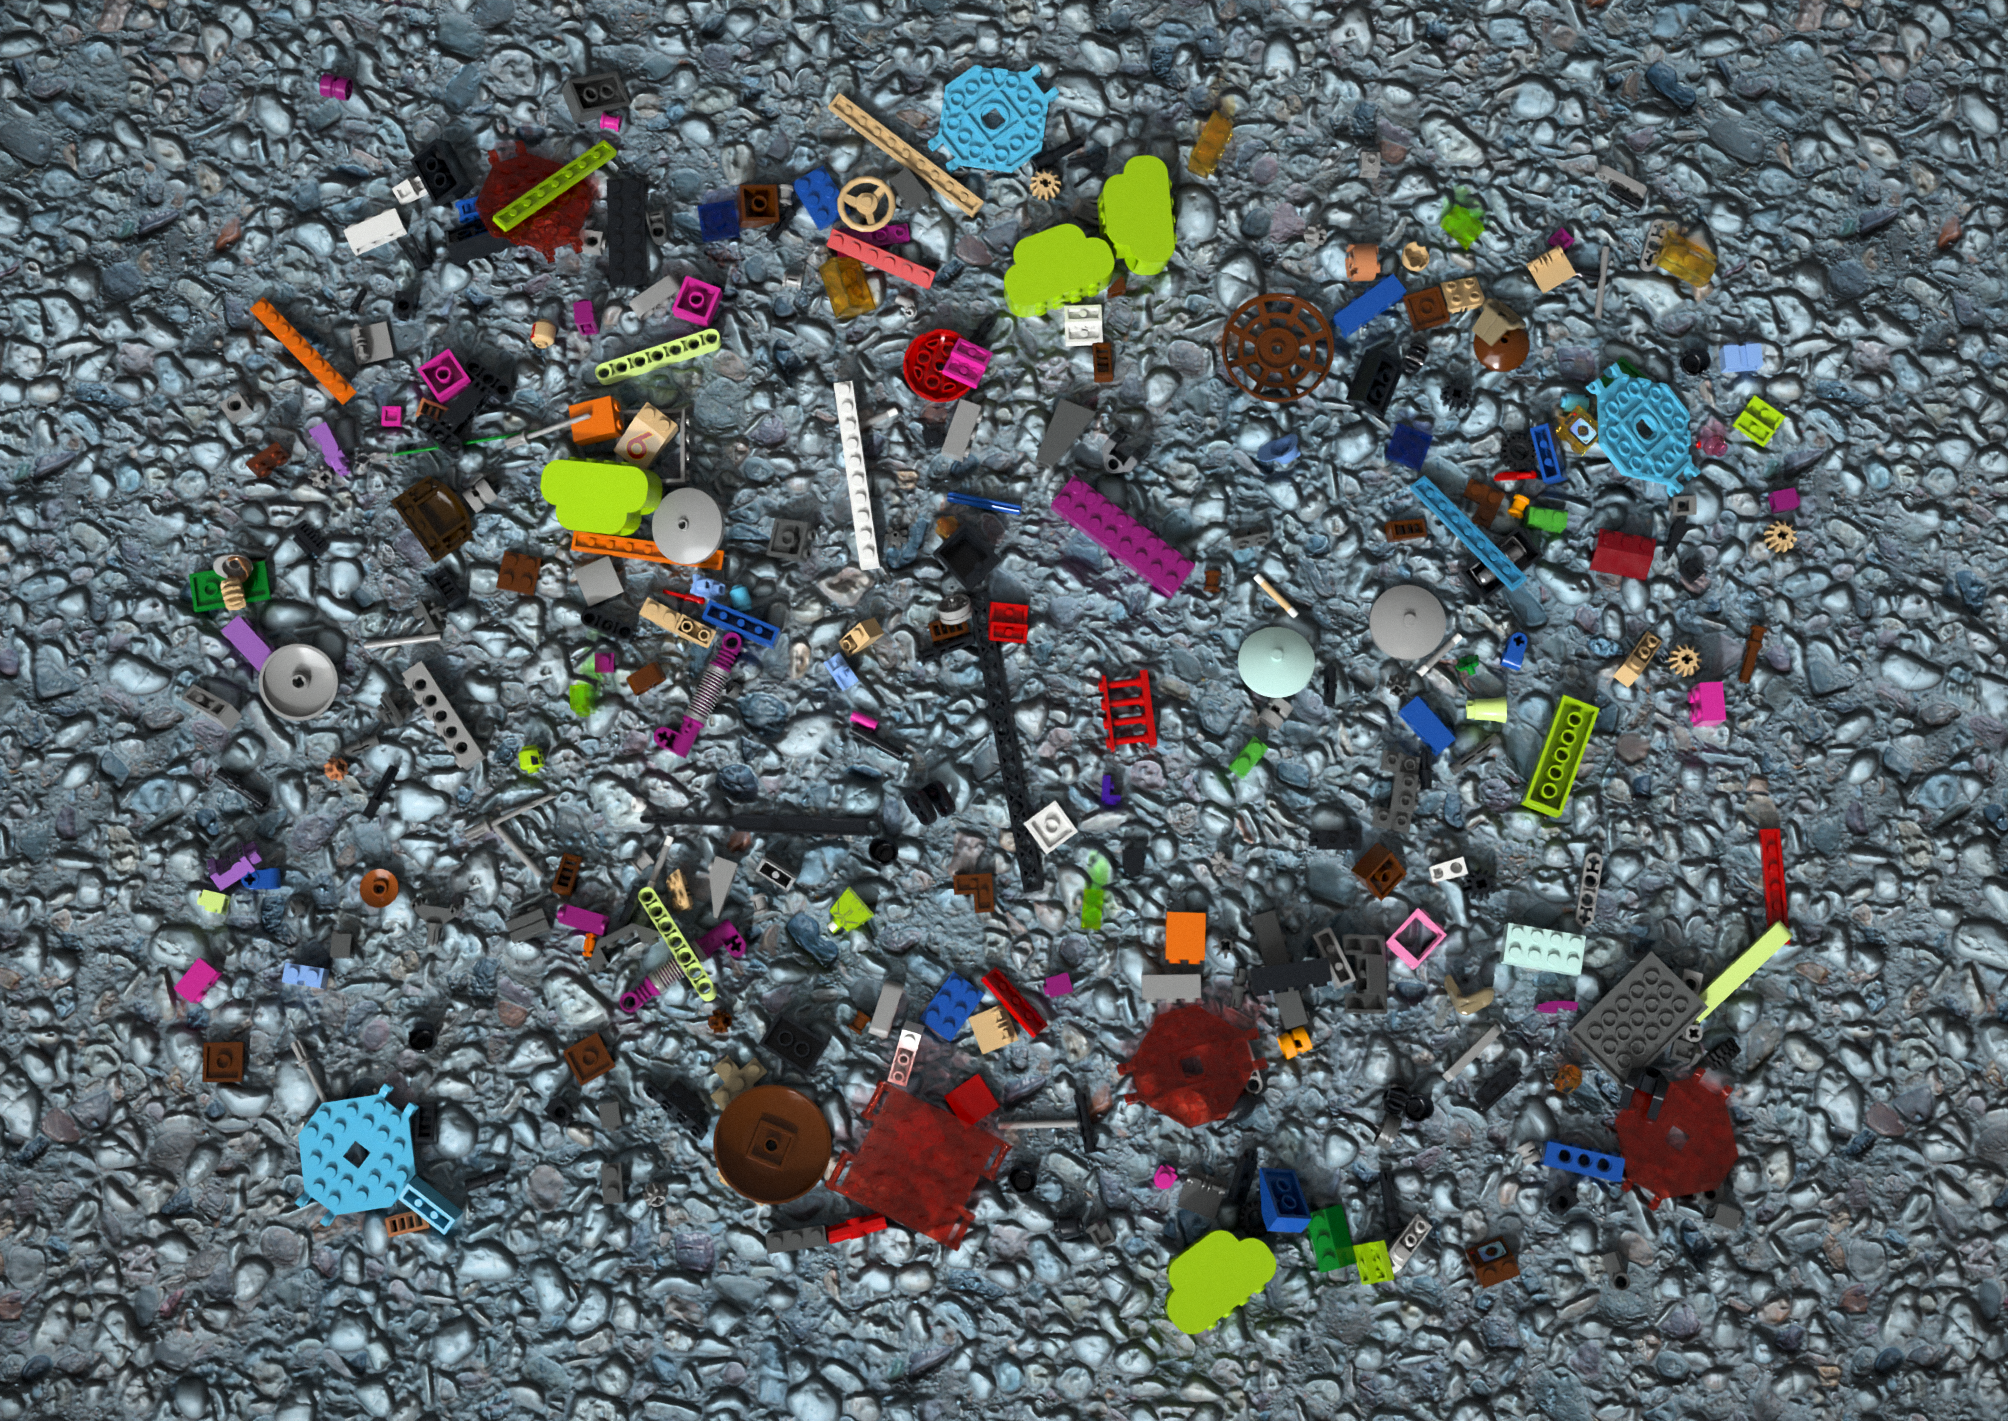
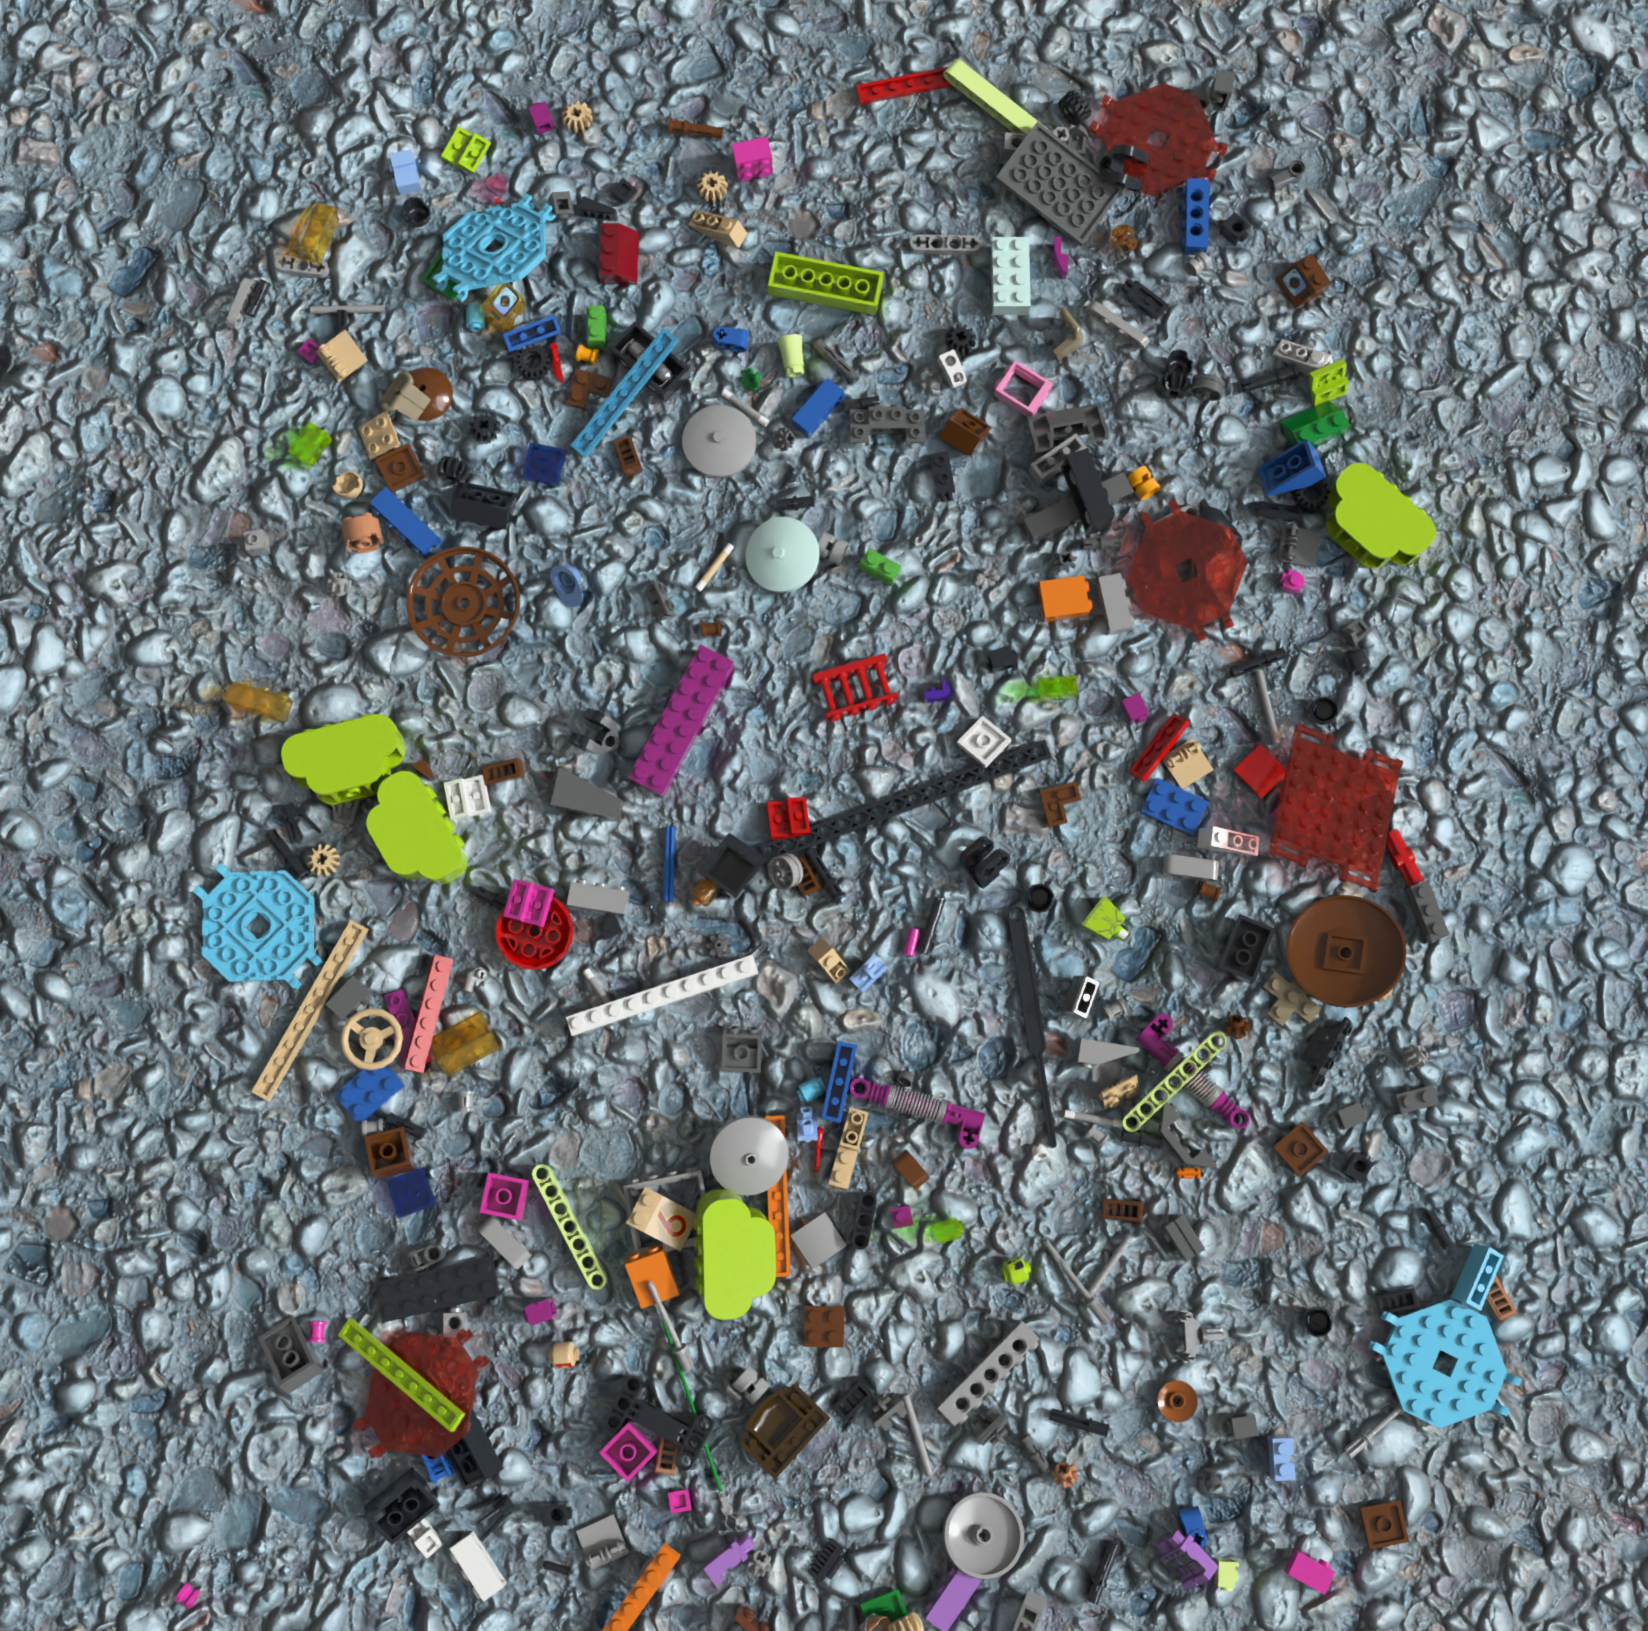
camera: 100 degrees left, 0 degrees up
magenta brick [557,903,611,937] -> none

